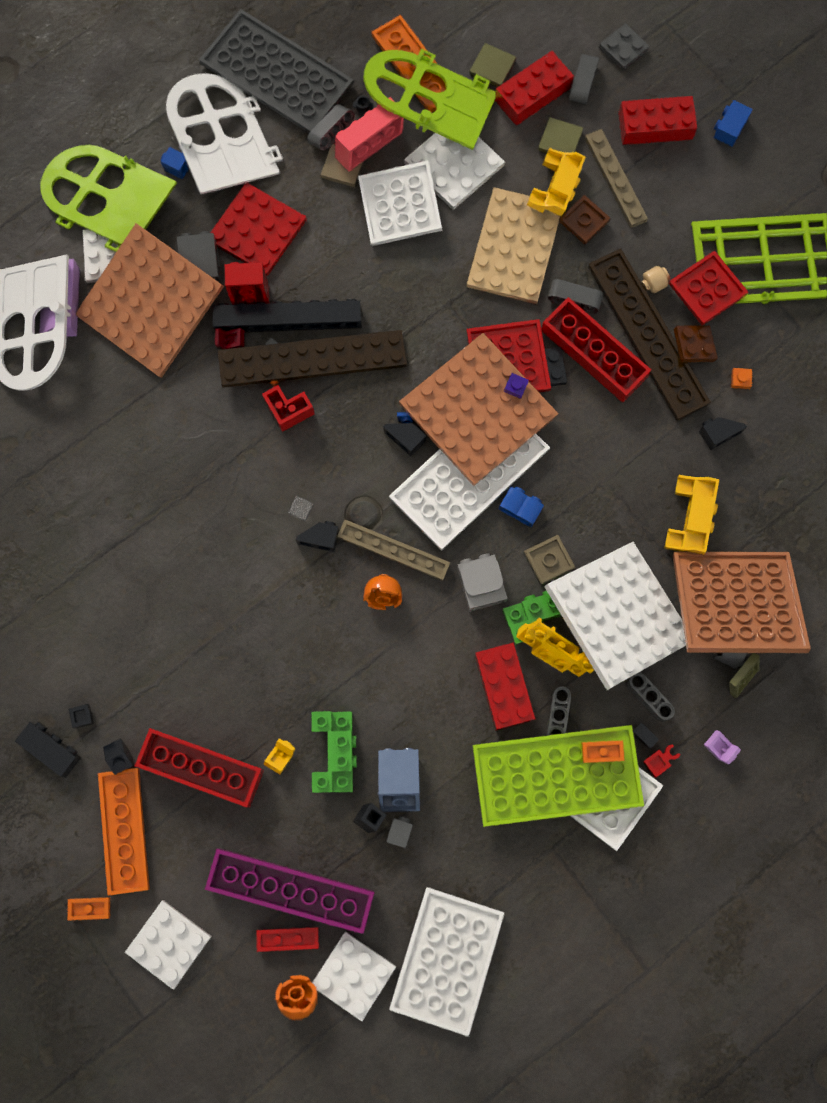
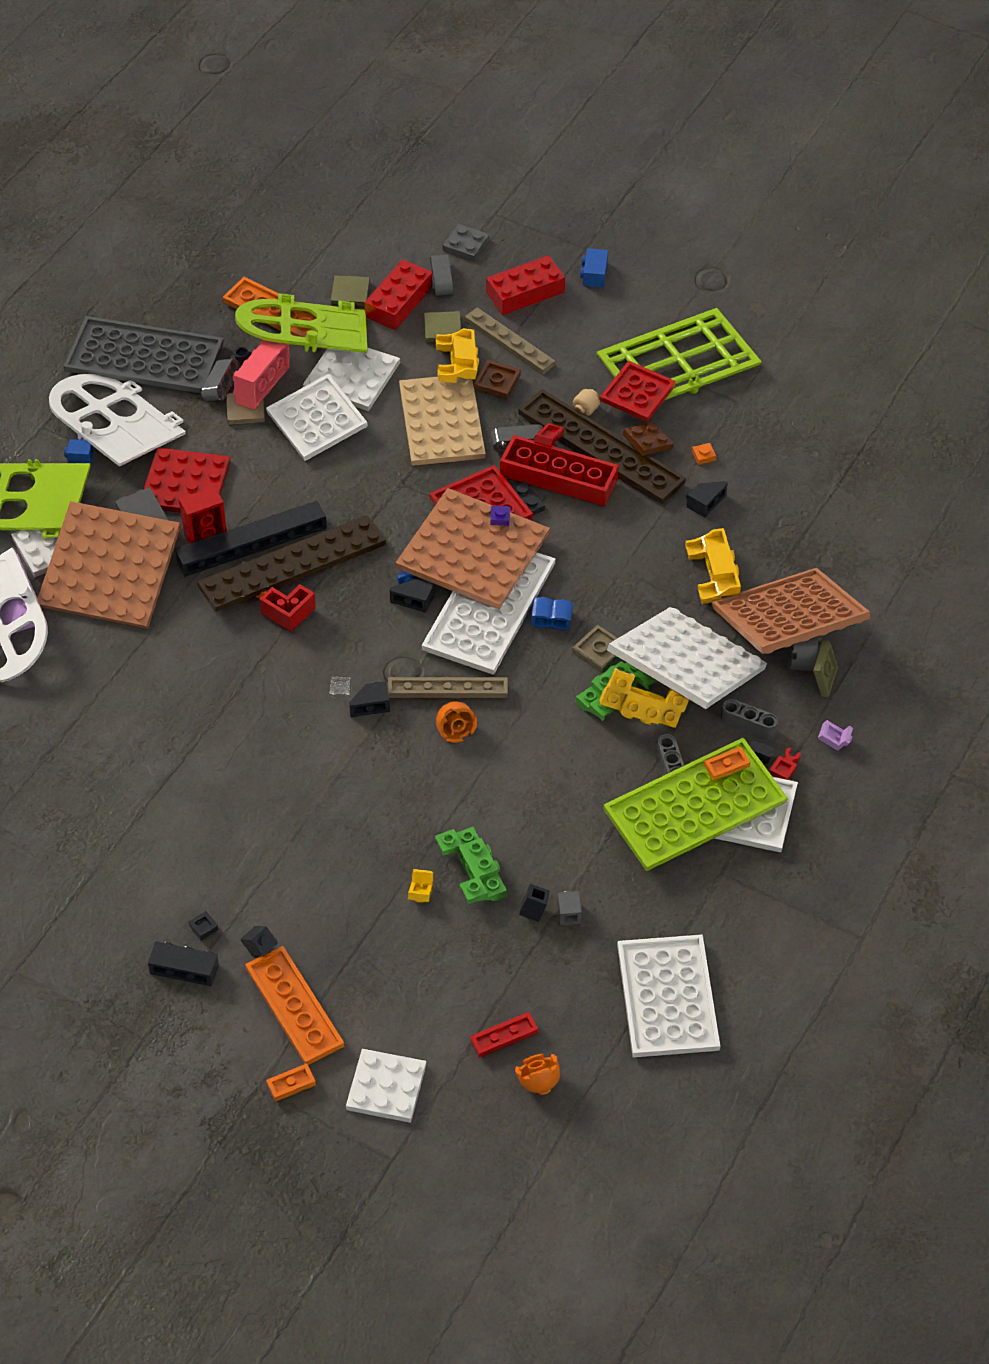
camera: 25 degrees left, 25 degrees down
red brick [135,728,264,808] -> none
magenta brick [205,848,375,934] -> none
dark red bracket [214,328,244,350] -> none
white plate [313,931,396,1021] -> none
sand blue slope [378,748,420,812] -> none
light grey brick [457,553,507,612] -> none
red brick [475,643,535,731] -> none
none -> red tile [534,423,565,446]

